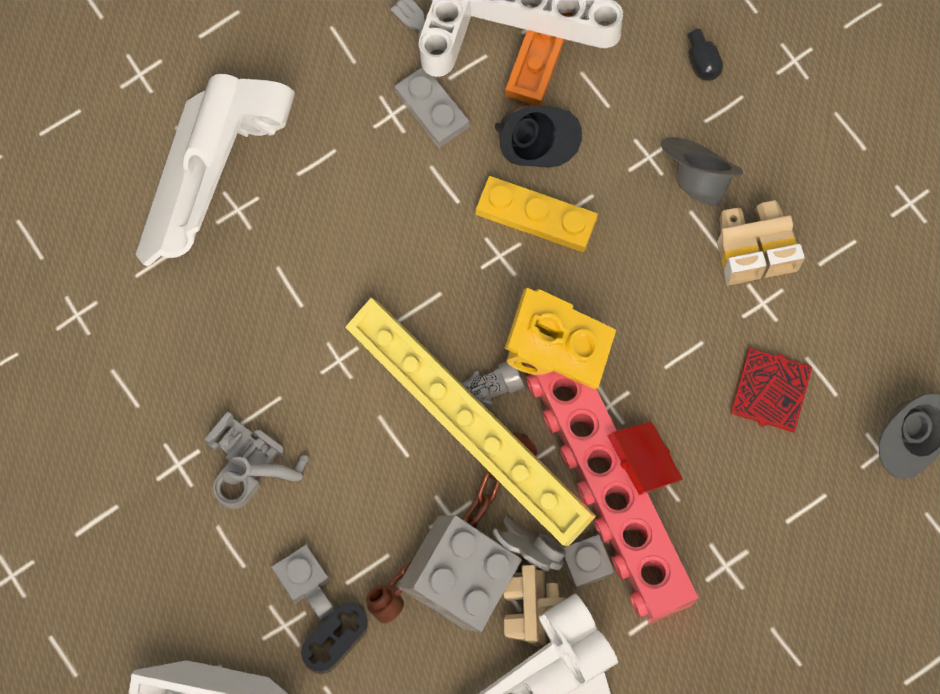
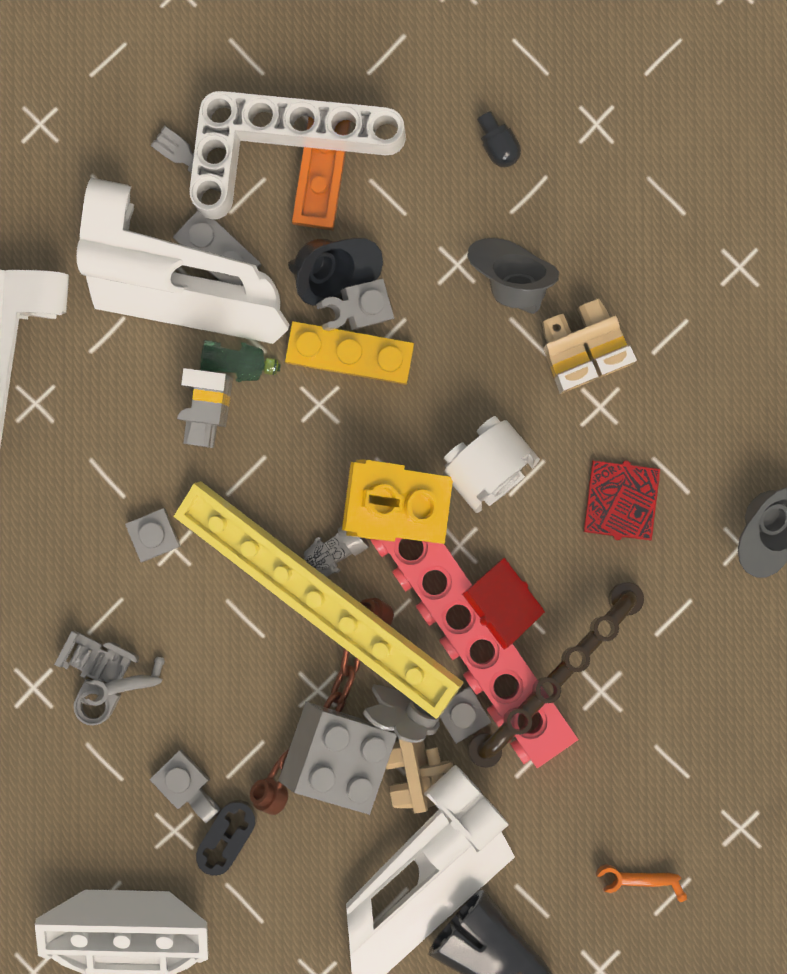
camera: 10 degrees left, 15 degrees up
none -> white panel [76,178,290,344]
none -> light grey plate [125,508,181,562]
none -> light grey hips [177,368,233,448]
none -> clear green piece [199,340,281,382]
none -> light grey plate [316,279,394,331]
none -> white brick [443,416,540,513]
none -> dark brown bar [467,582,644,768]

